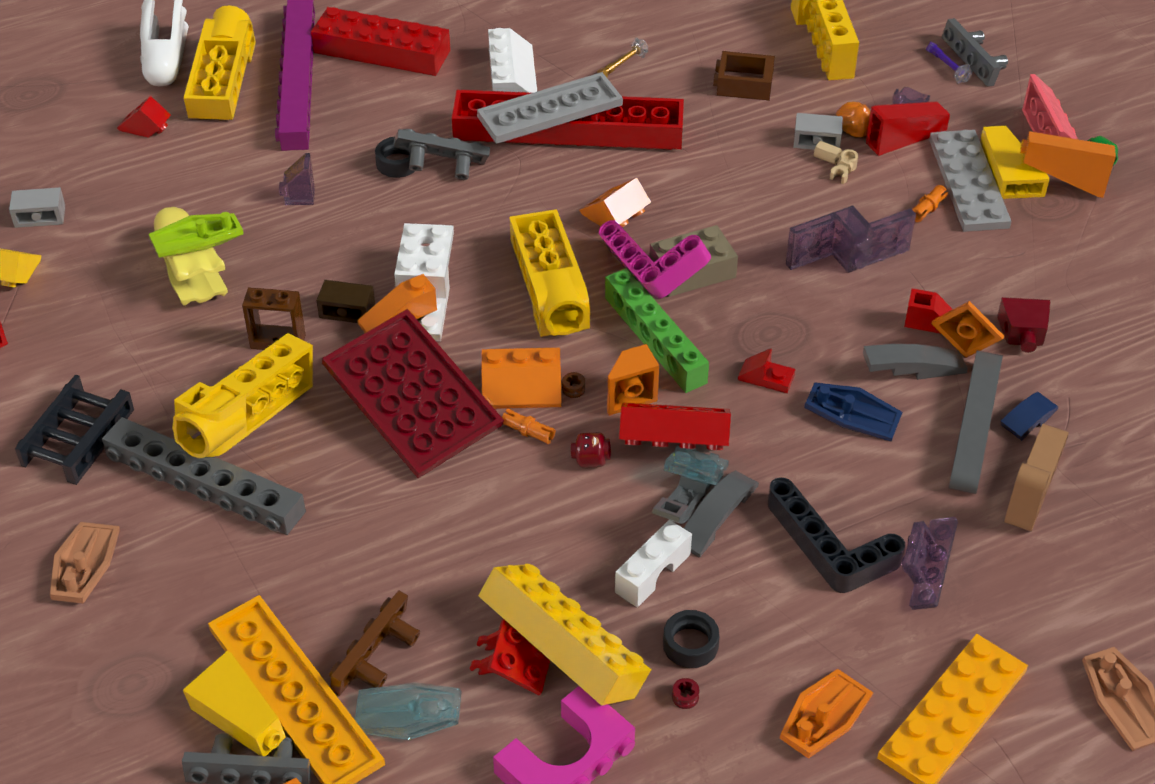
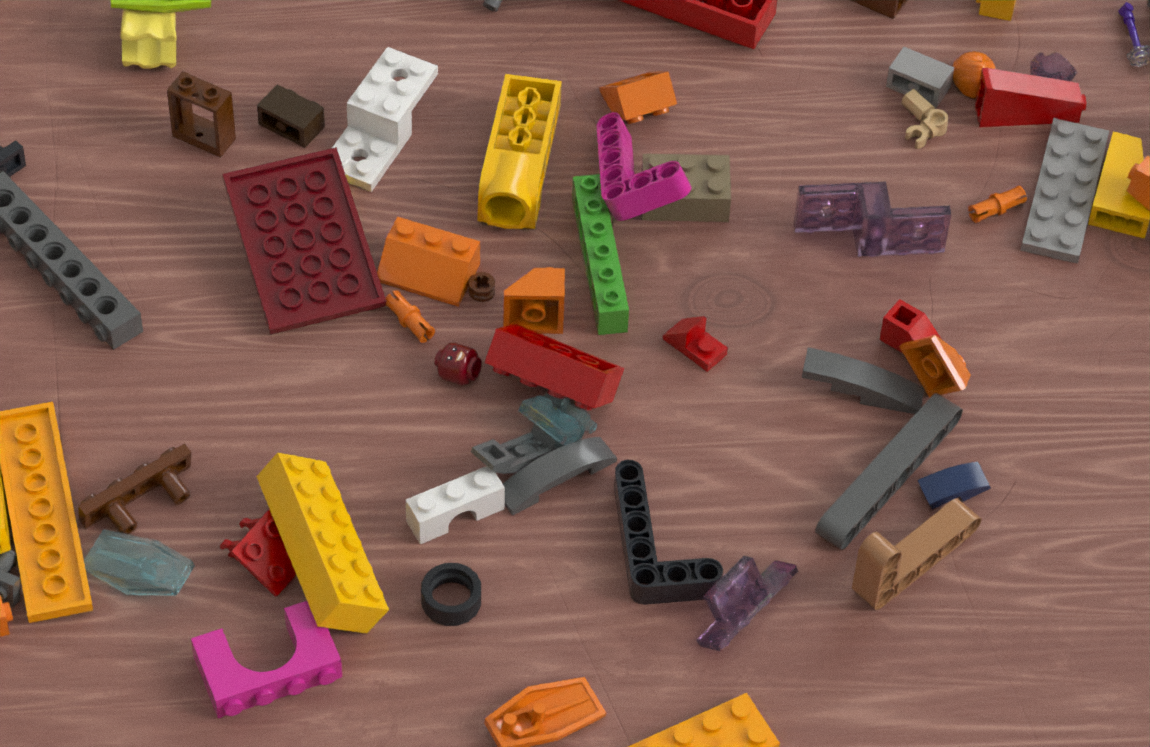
camera: 20 degrees right, 5 degrees up
yellow brick [172,333,313,458] -> none
orange slope [358,274,437,333] -> none
dark red bush [672,678,700,709] -> none
dark blue piece [804,382,903,442] -> none
dark red torso [997,297,1051,353] -> none

